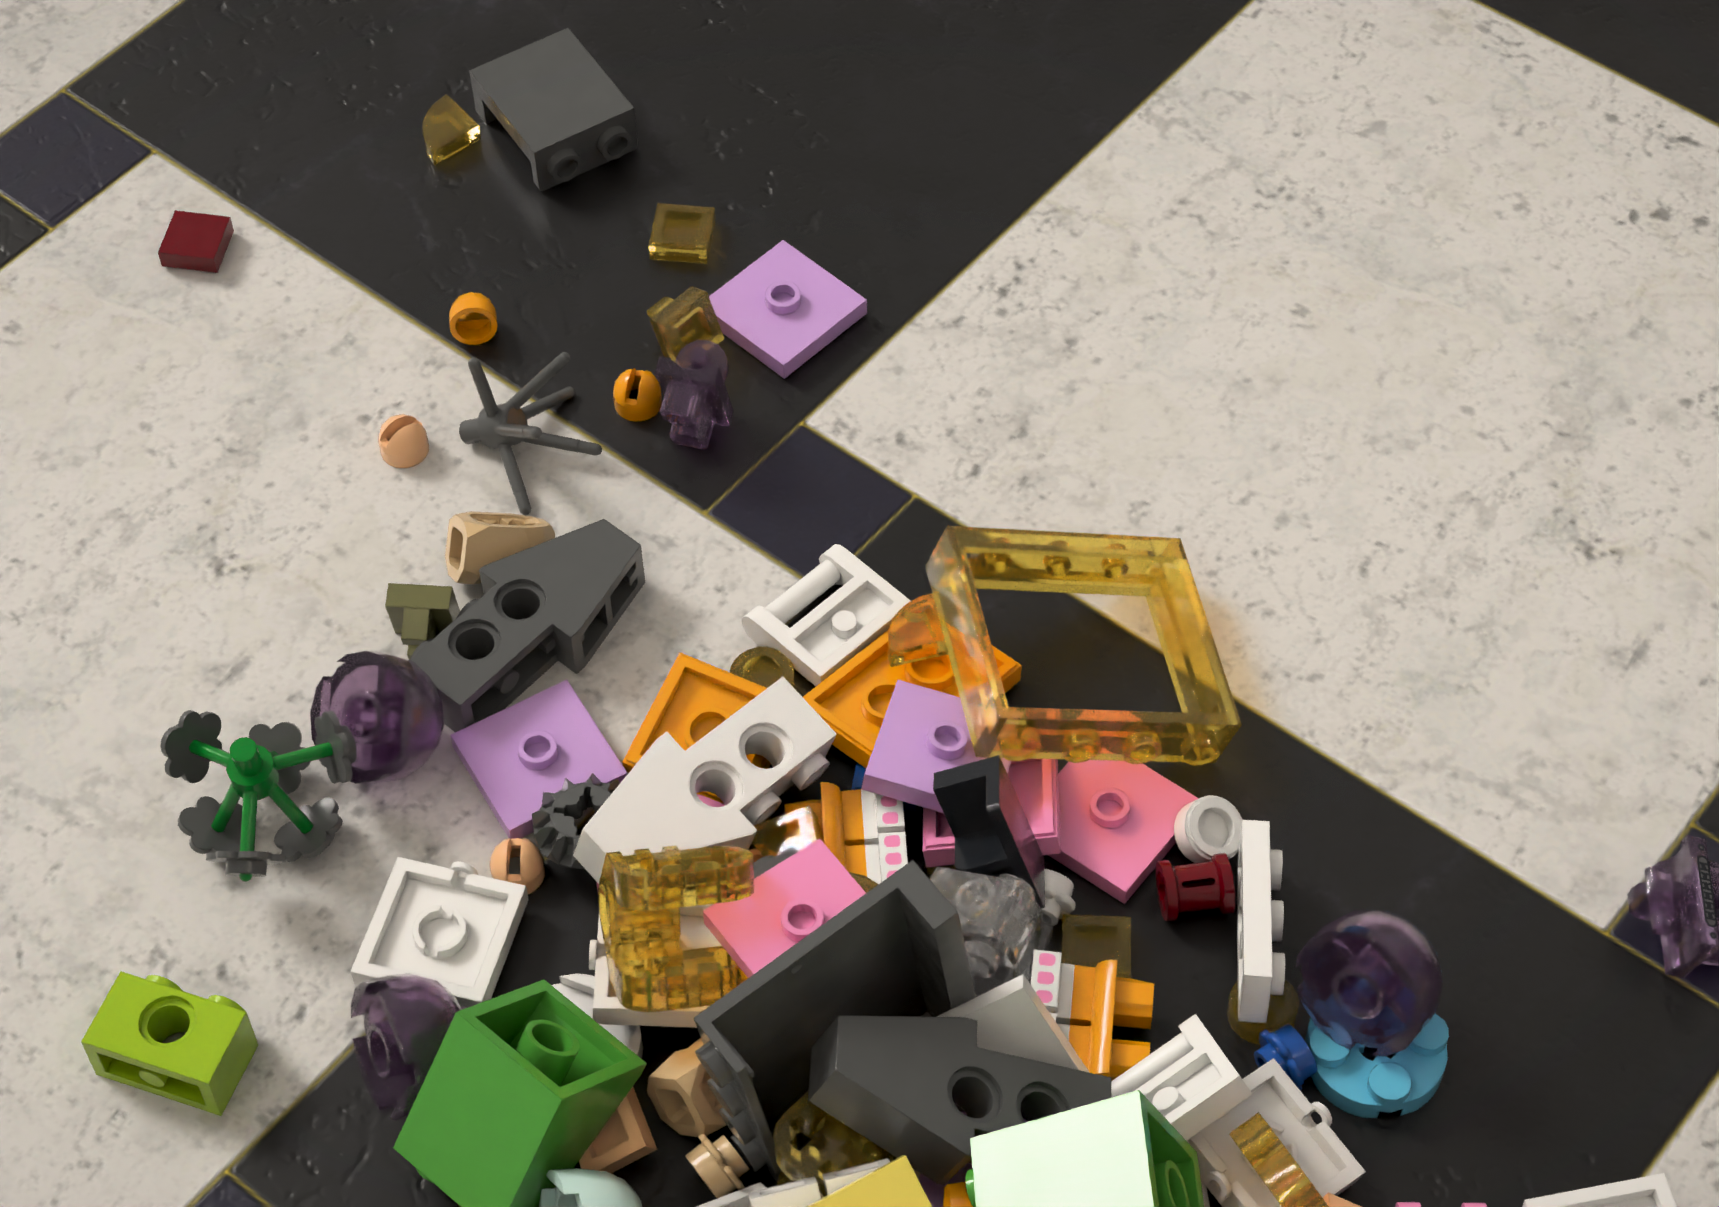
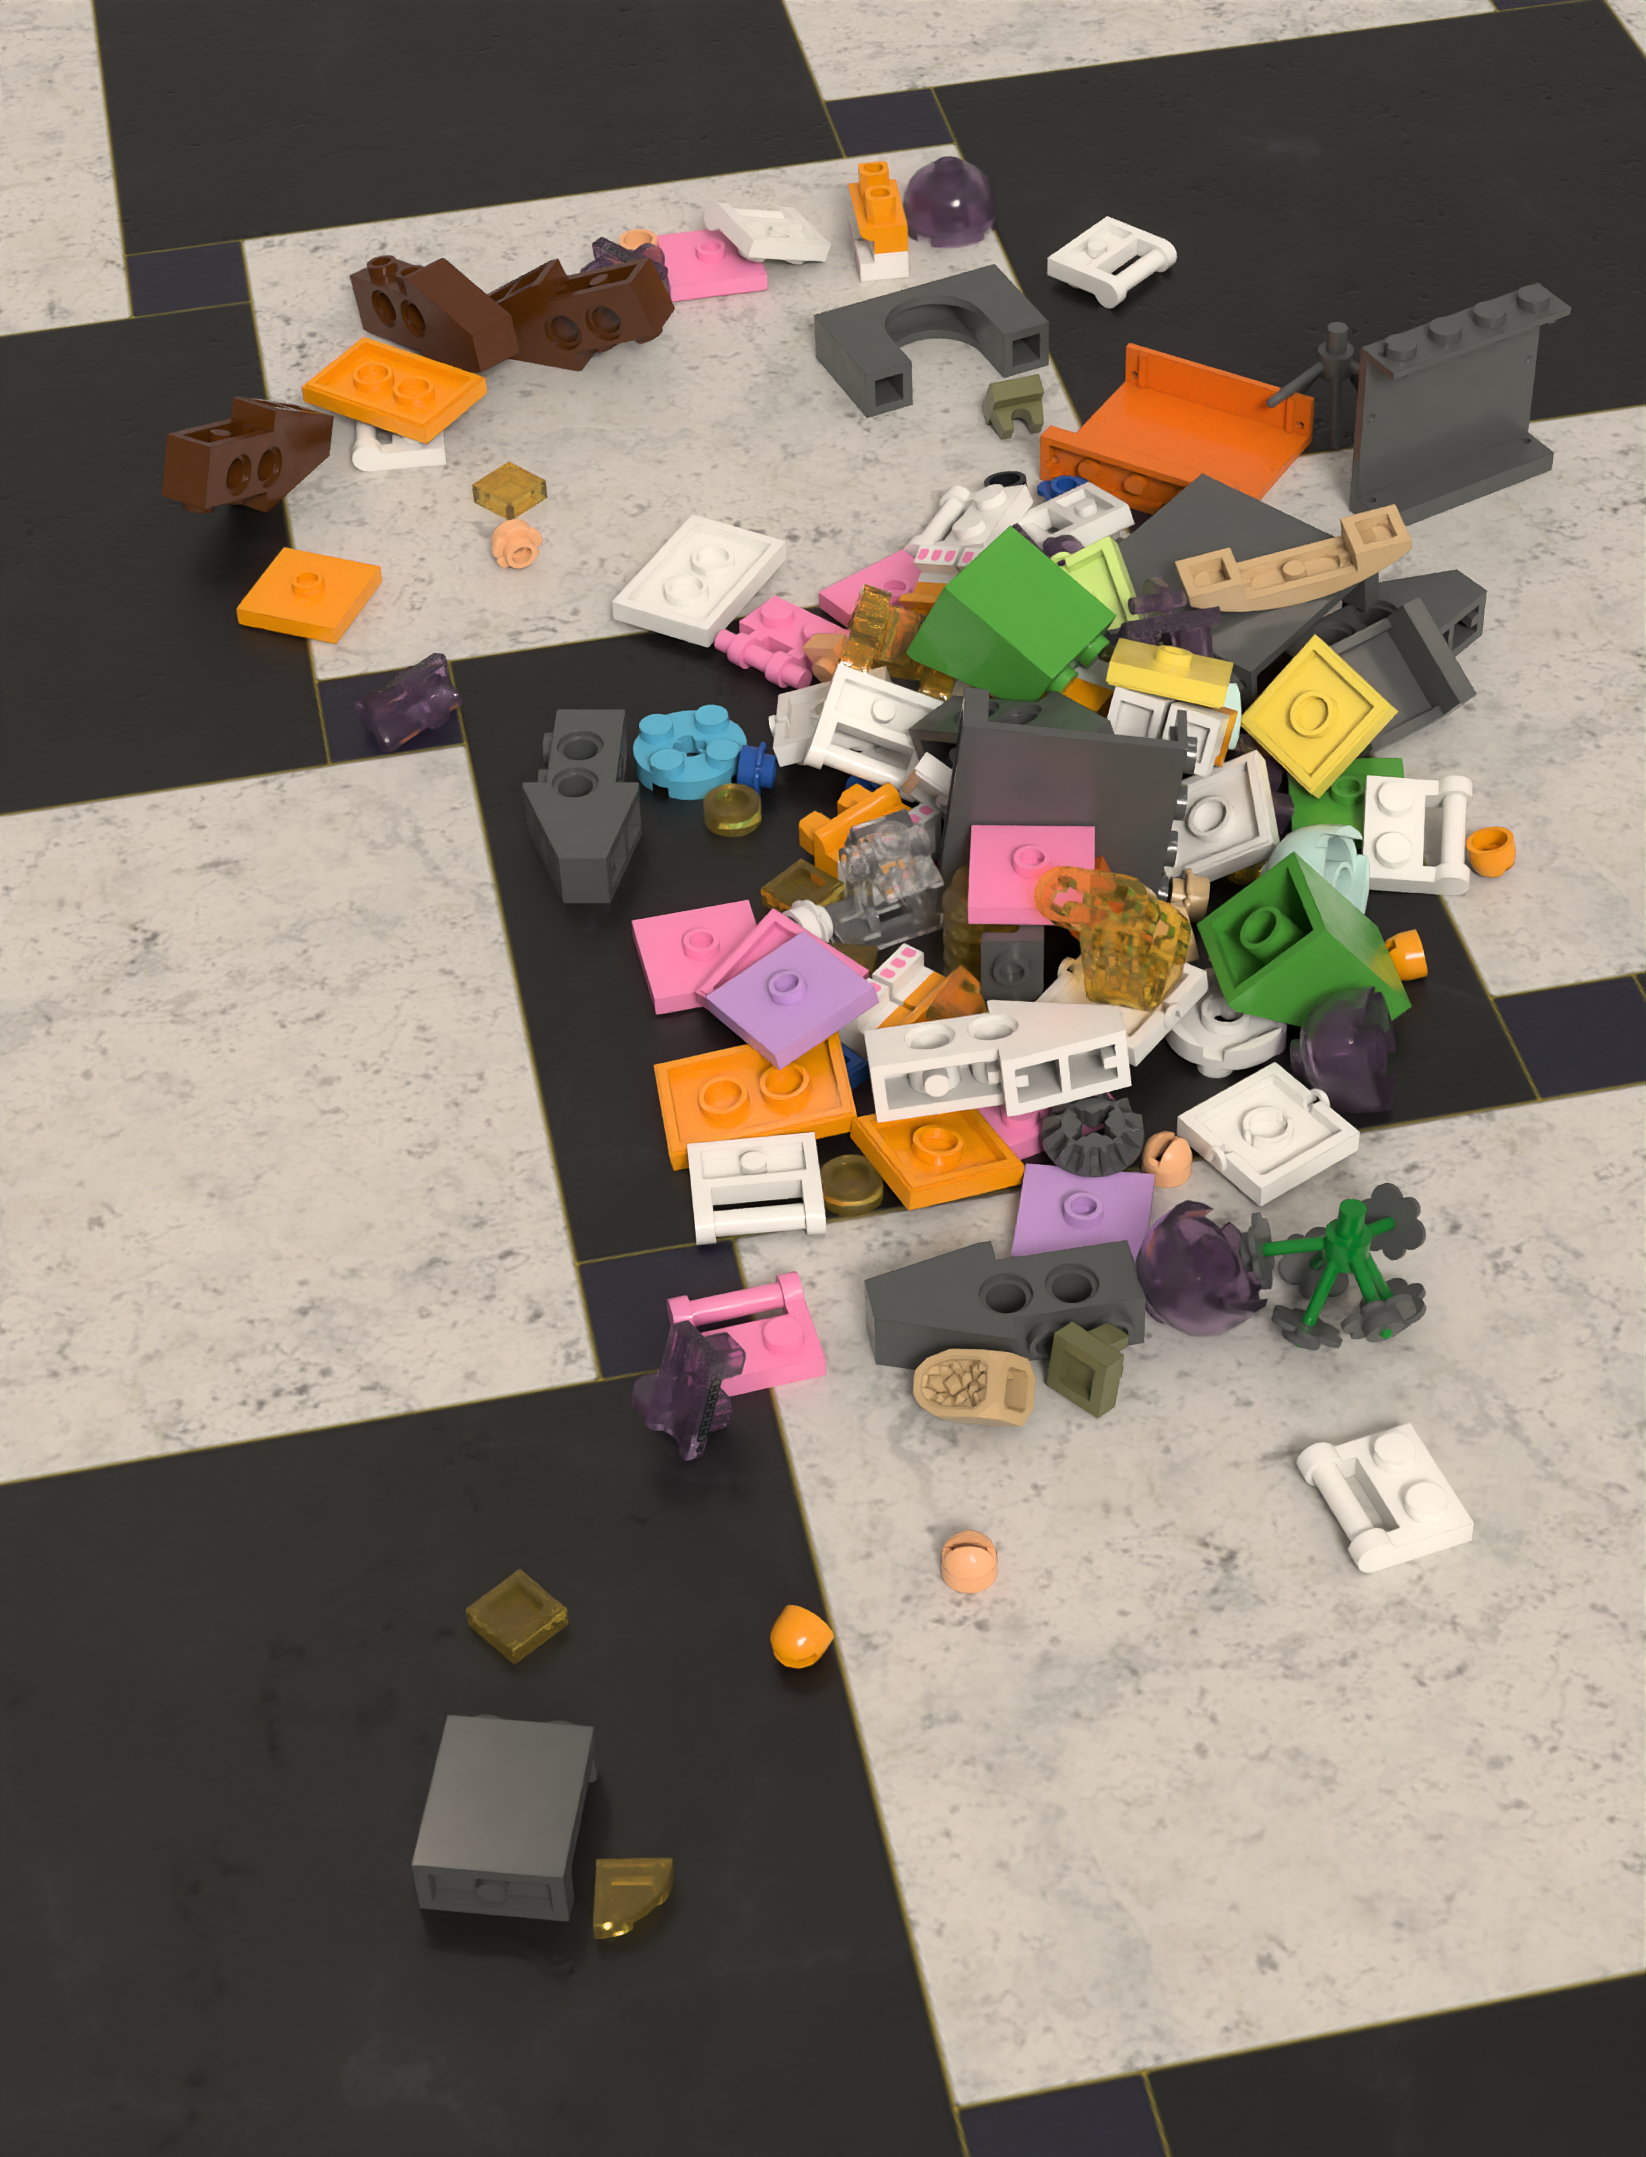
camera: 140 degrees left, 10 degrees down
lime brick [81,971,258,1116] -> none
dark red tile [158,210,234,273] -> none
dark grey plant [459,352,602,515] -> none
light orange hinge [613,368,662,421] -> none
clear yellow tile [646,286,725,373] -> none
lavender plate [700,240,867,379] -> none
clear yellow tile [887,593,953,667] -> none
clear yellow window [925,526,1242,766] -> none
black panel [933,755,1045,911] -> none
dark red bush [1156,853,1235,921] -> none
white tile [1174,795,1242,863] -> none
white plate [1237,820,1285,1023] -> none
clear purple cylinder [1295,910,1443,1056] -> none
none -> dark grey brick [522,709,643,903]
none -> bright pink plate [666,1271,826,1404]
none -> white plate [1296,1423,1474,1573]

